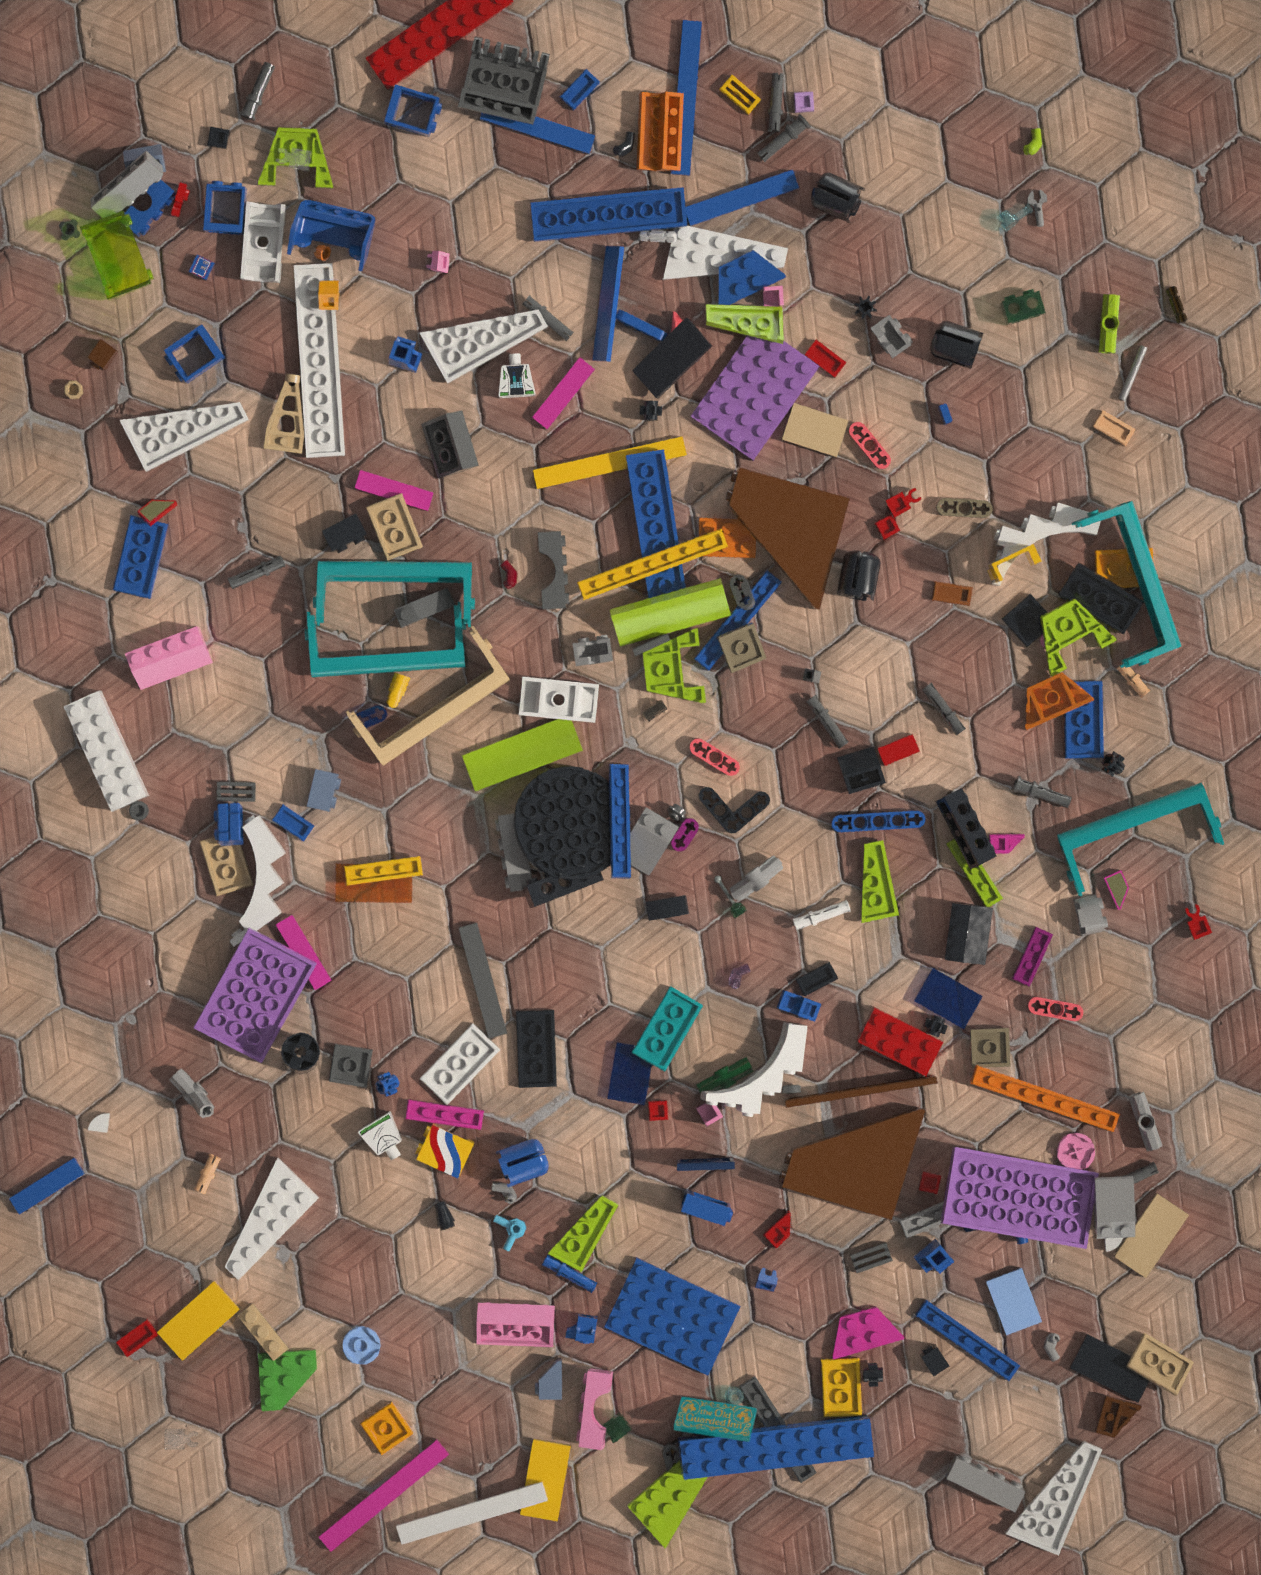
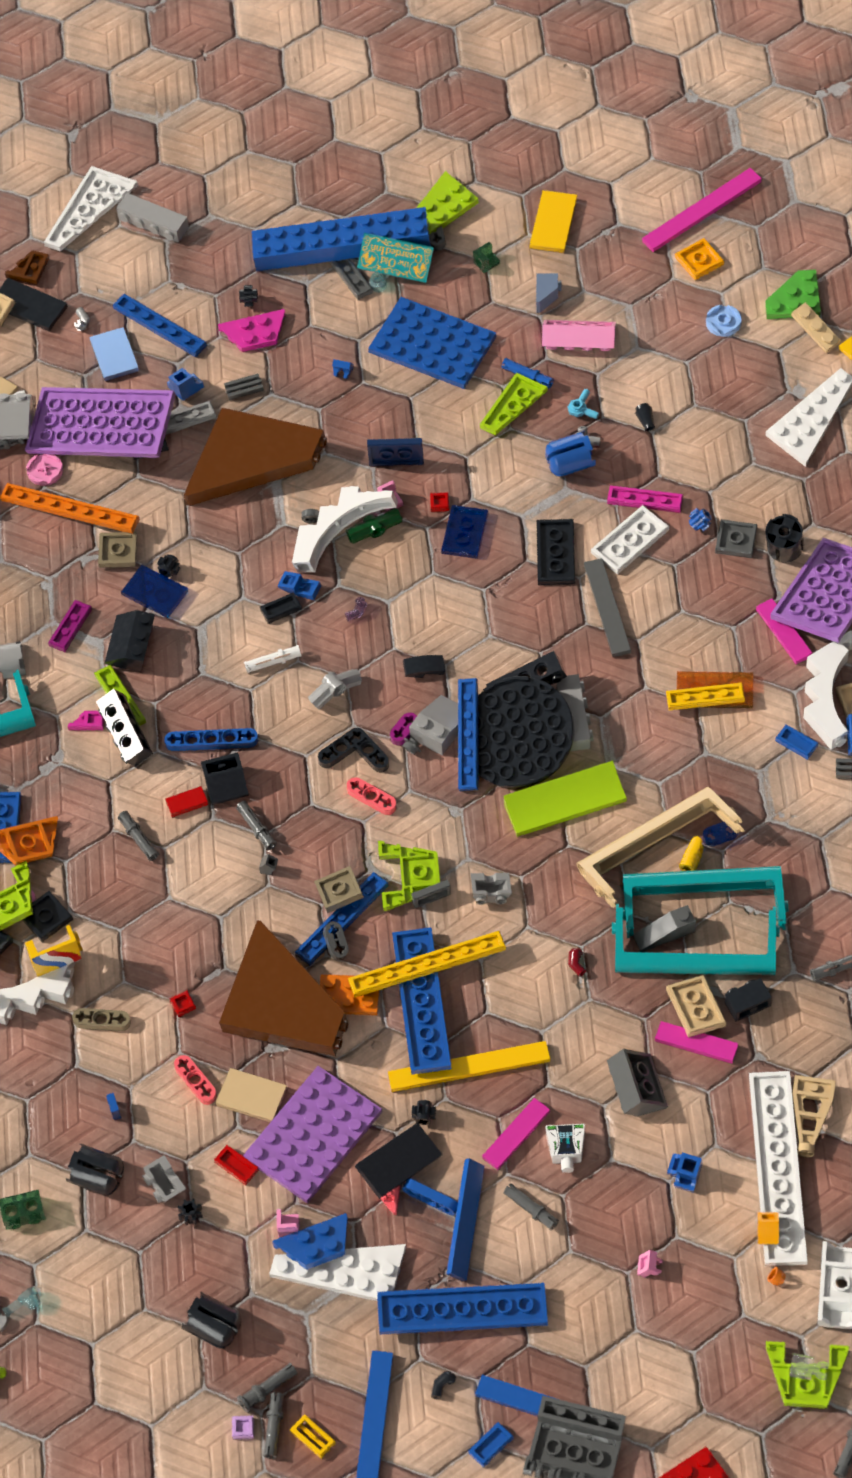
camera: 170 degrees left, 30 degrees down
blue windscreen [287,200,376,271] -> none
sand blue brick [307,769,341,812] -> none
white torso [358,1111,402,1160] -> none
blue window [384,84,442,137] -> none
white tile [396,1482,548,1544] -> none
panel [415,1123,475,1178] -> none
white wing [420,310,548,383] -> none
white piece [519,677,599,723] -> none
dark grey arch [538,531,569,610] -> none
blue brick [565,1314,597,1344] -> none
bright pink arch [576,1368,613,1450] -> none
lime arch [610,578,731,647] -> none
teal tile [631,986,703,1072] -> none
orange slope [636,92,684,172] -> none
white axle [639,230,677,243] -> none
clear smoke pin [642,700,668,722] -> none
blue window [680,1189,733,1226] -> none
blue tile [686,170,799,226] -> none
lime wing [705,304,784,344] -> none
hinge [714,876,747,919] -> none
red tile [763,1210,791,1248] -> none
reddish brown tile [784,1075,938,1108] -> none
yellow tile [821,1357,862,1417] -> none
black cylinder [837,550,881,601] -> none
red brick [856,1006,943,1076] -> none
lime wing [861,840,899,923] -> none
red plate [885,488,921,518] -> none
red tile [918,1171,942,1194] -> none
black brick [920,1344,950,1377] -> none
dark orange tile [932,581,973,606] -> none
dark grey pin [1012,776,1072,808] -> none
coral beam [1027,997,1083,1021] -> none

